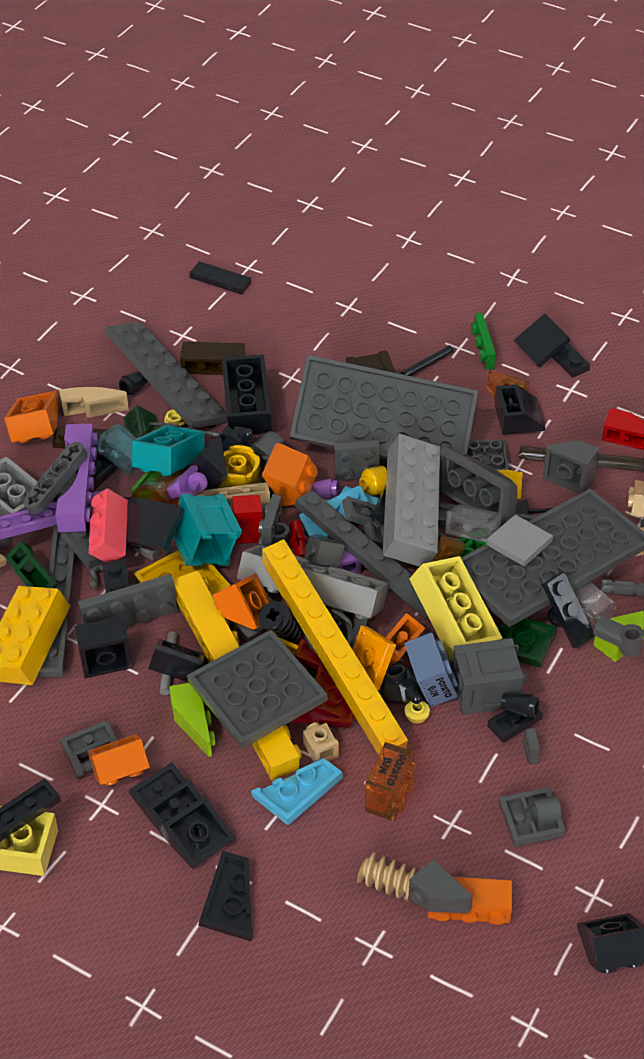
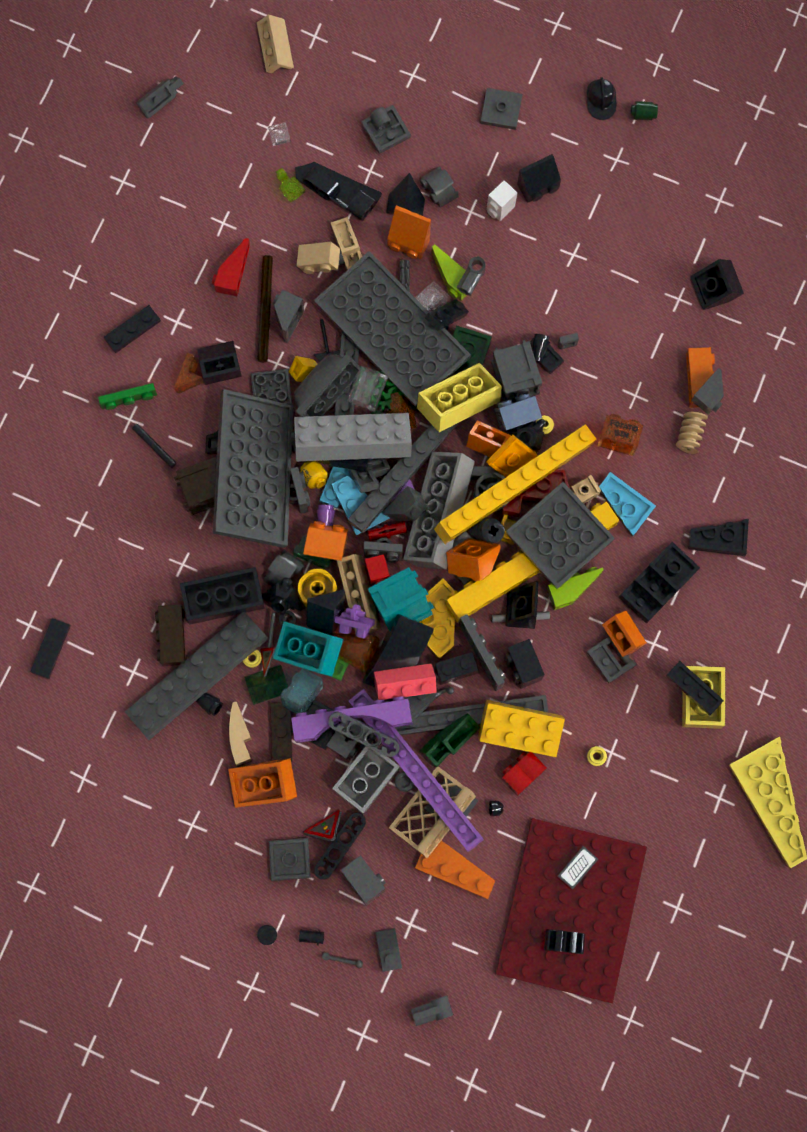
camera: 100 degrees left, 30 degrees up
light grey tile [486,515,553,566] -> none
dark grey plate [498,787,566,847] -> none
black tile [514,314,571,368] -> none

